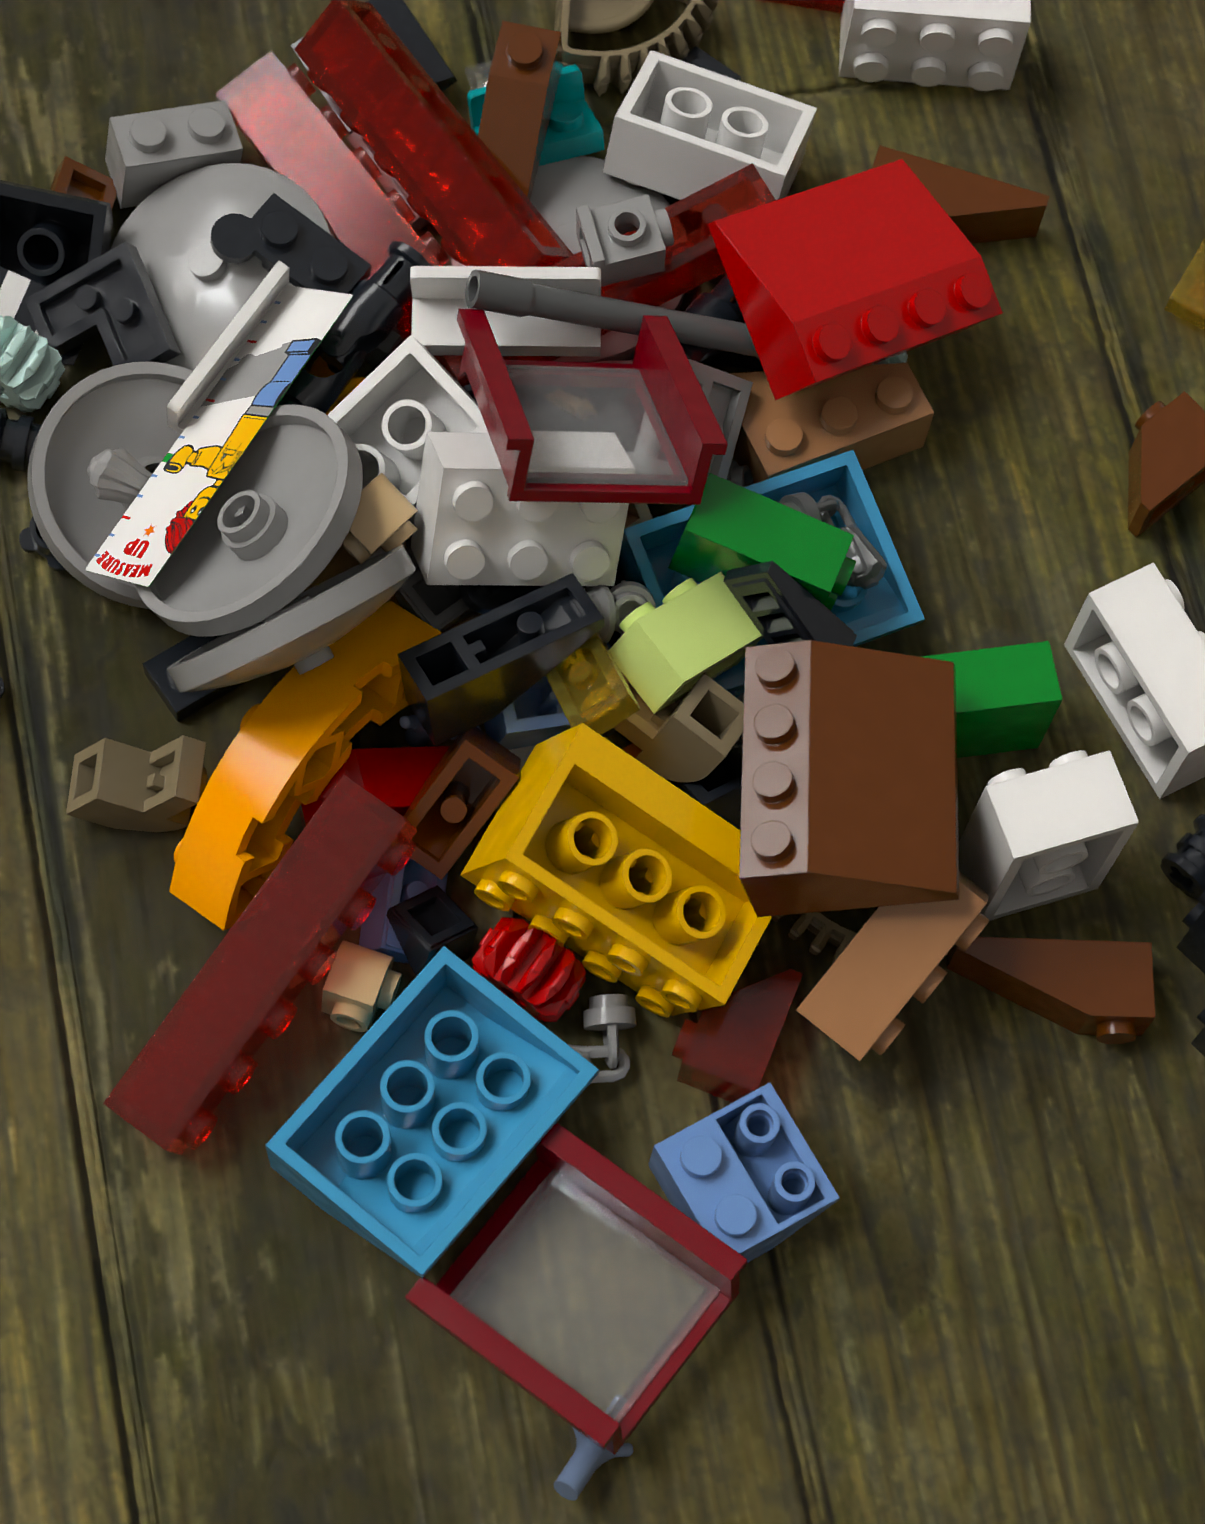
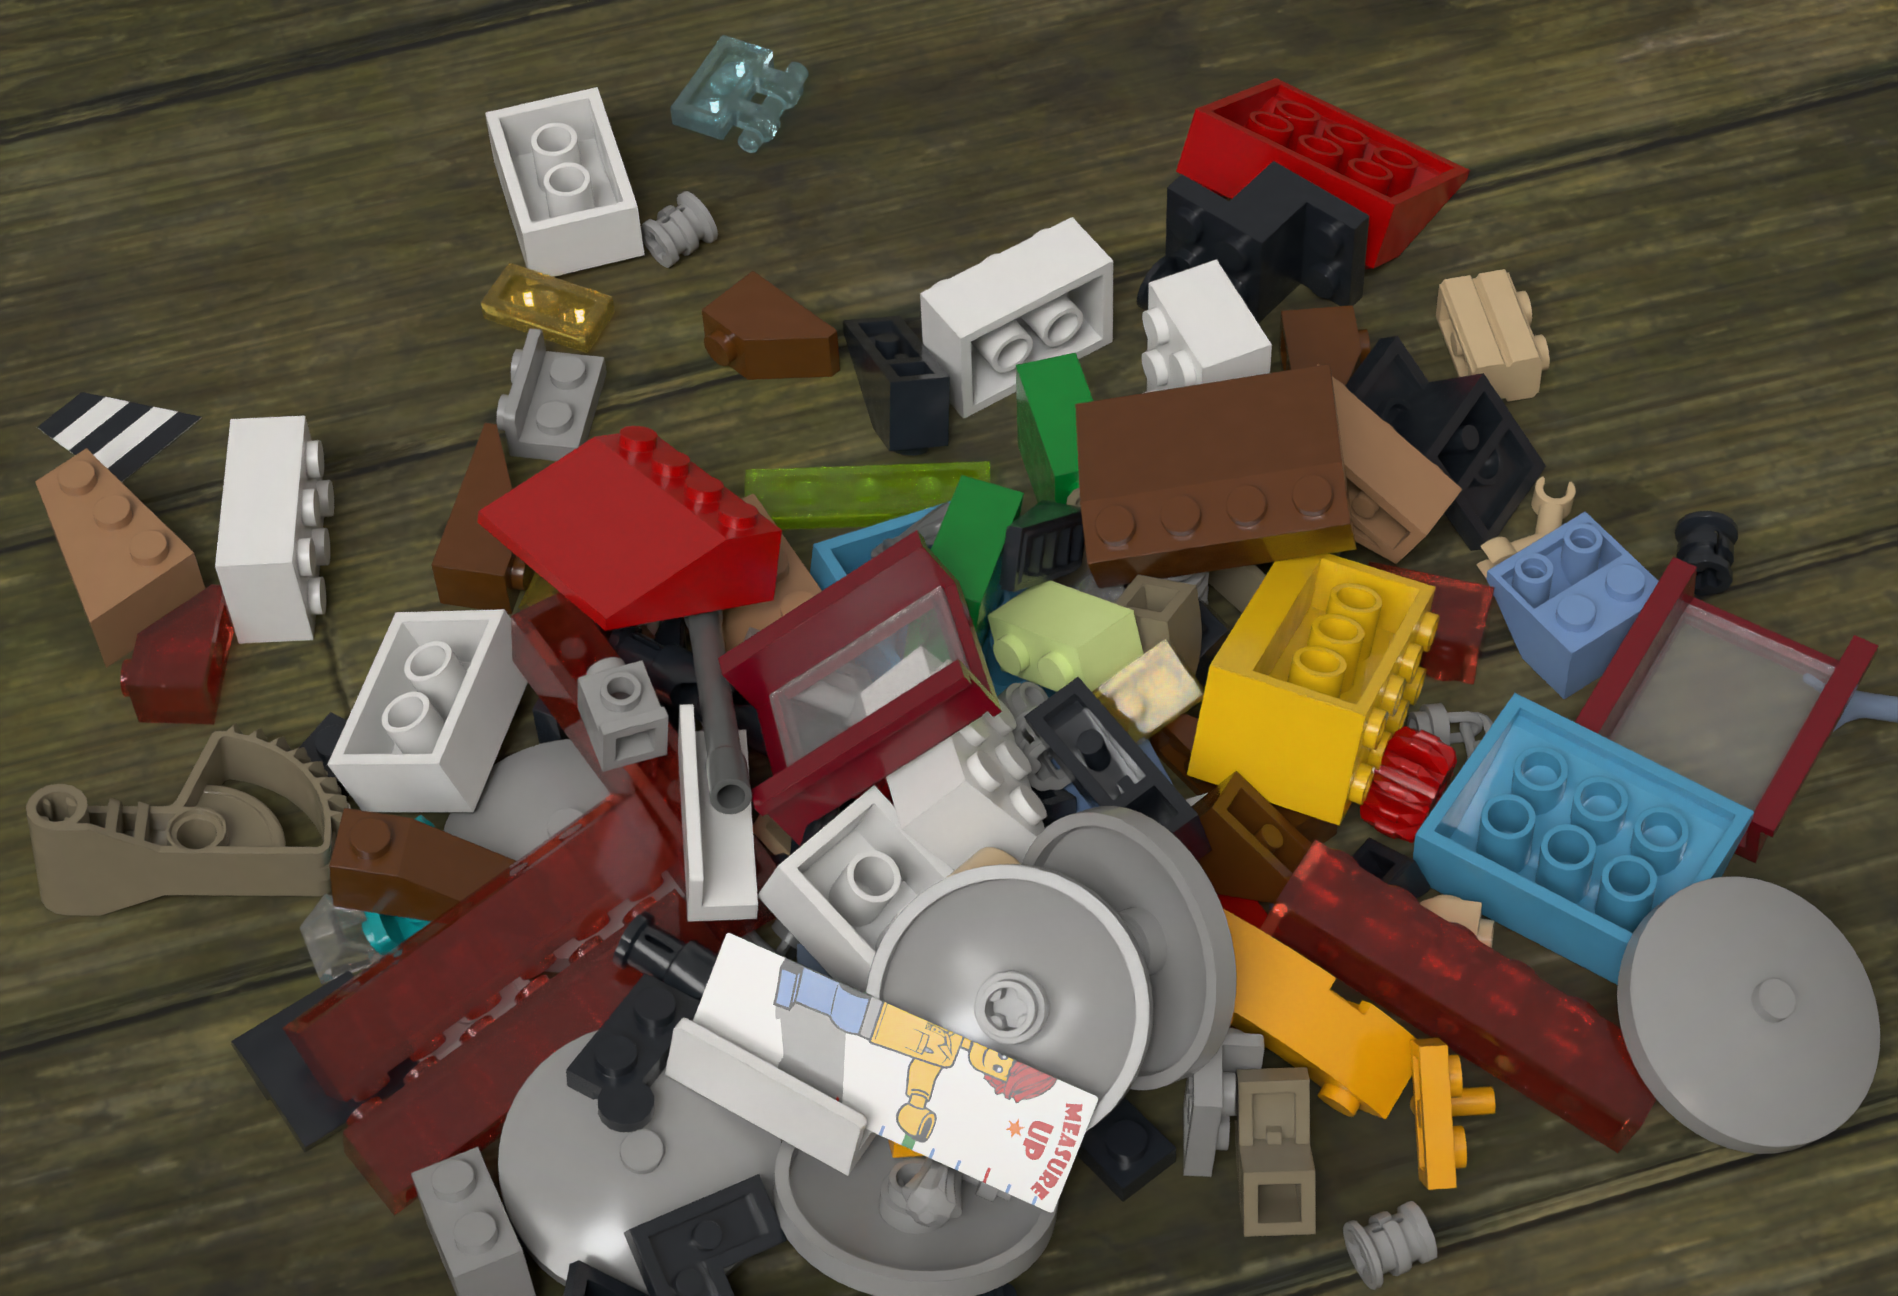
camera: 85 degrees left, 15 degrees down
none -> light grey bracket [497,328,607,461]
none -> clear neon green tile [745,461,990,530]
none -> black slope [843,315,950,456]
none -> light grey bracket [1183,1028,1264,1177]
none -> light grey bush [1343,1201,1437,1290]
none -> black bracket [1345,336,1546,551]
none -> light orange plate [1410,1038,1495,1190]
none -> tan brick [1436,269,1550,402]
none -> tan arm [1476,476,1576,578]
none -> light grey dish [1617,877,1880,1154]
none -> black bush [1675,511,1738,596]

